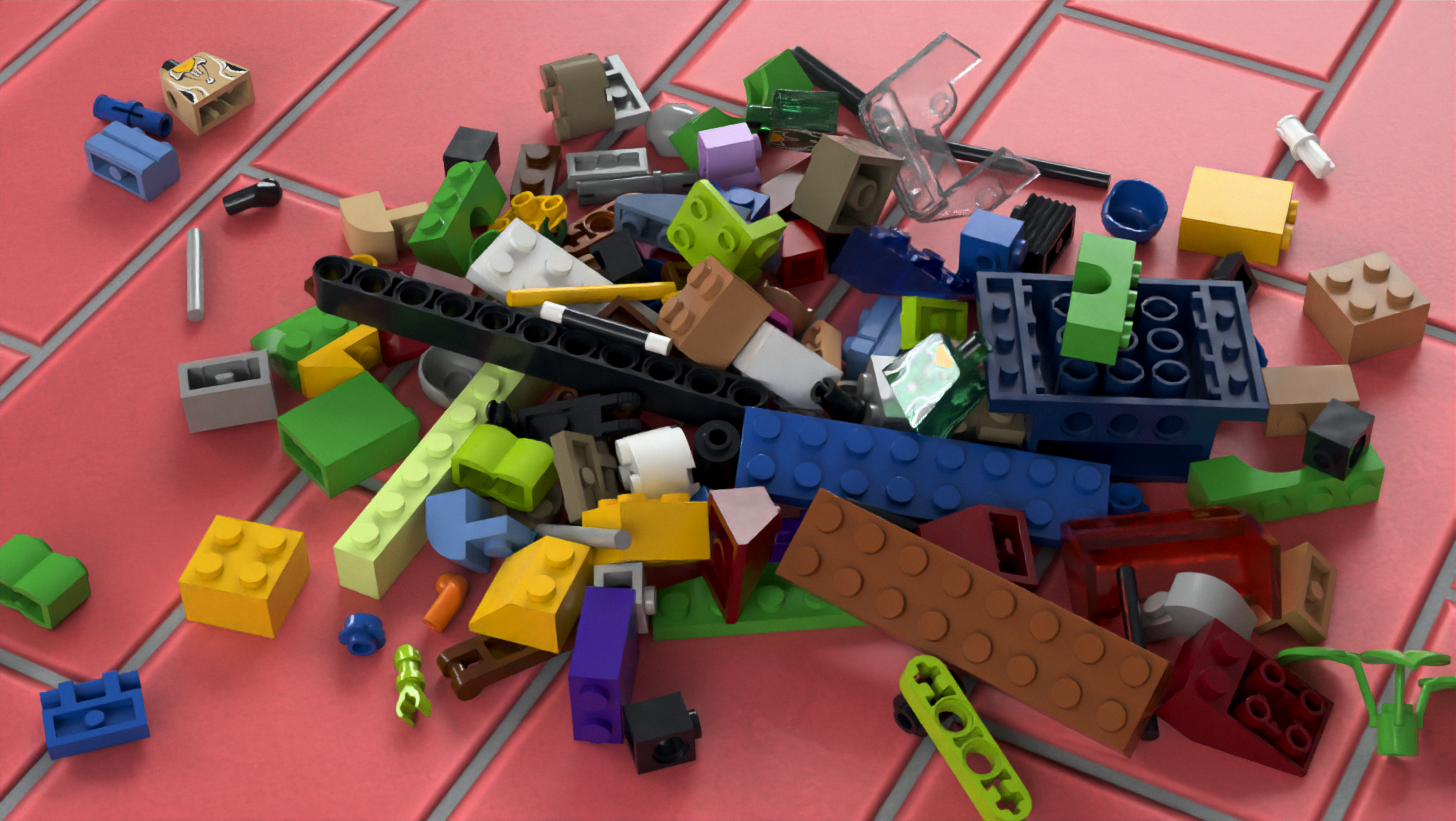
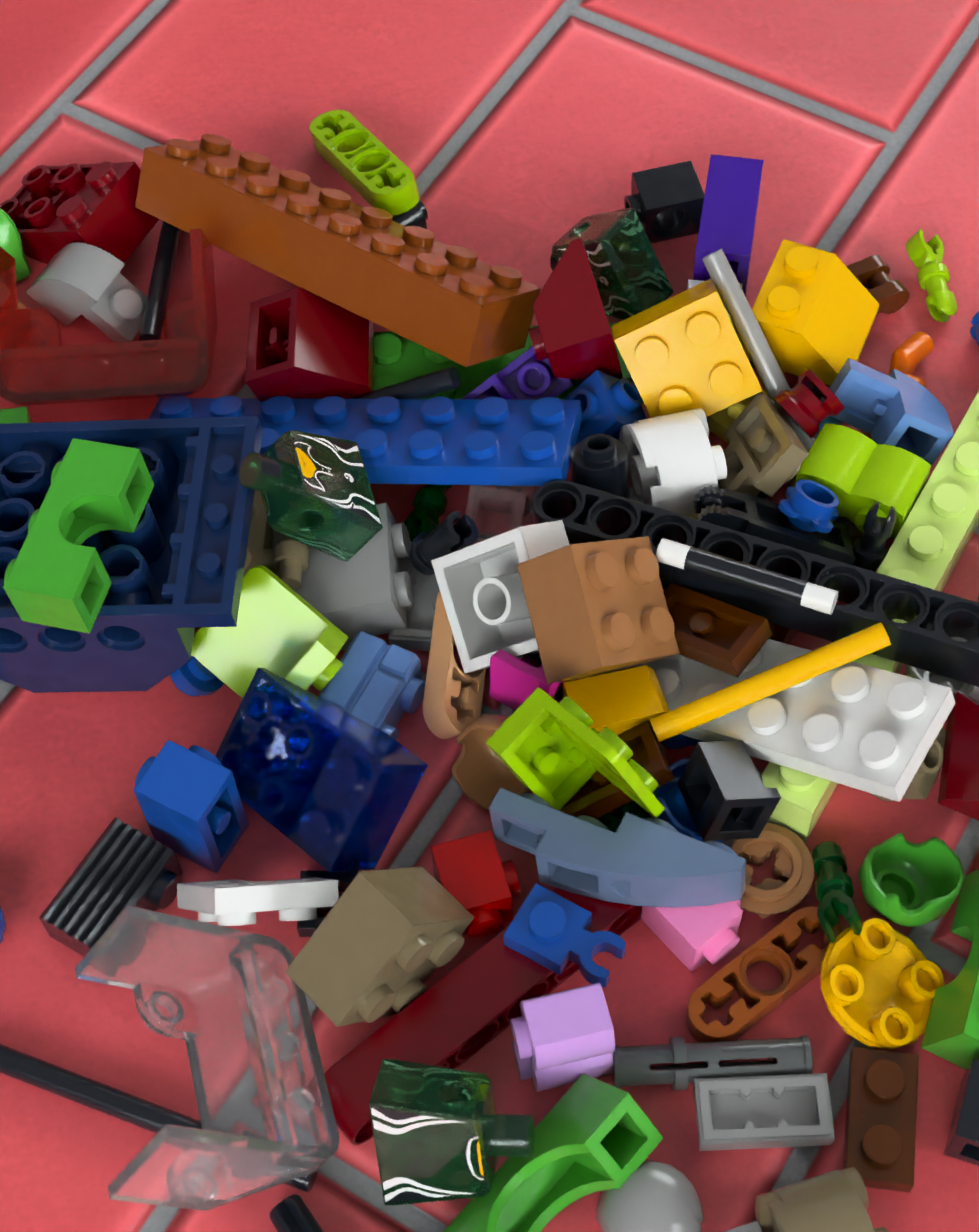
camera: 175 degrees left, 15 degrees up
none -> white plate [177,877,339,926]
none -> clear green torso [550,208,674,320]
none -> dark red wheel [774,367,845,439]
none -> blue plate [778,480,839,533]

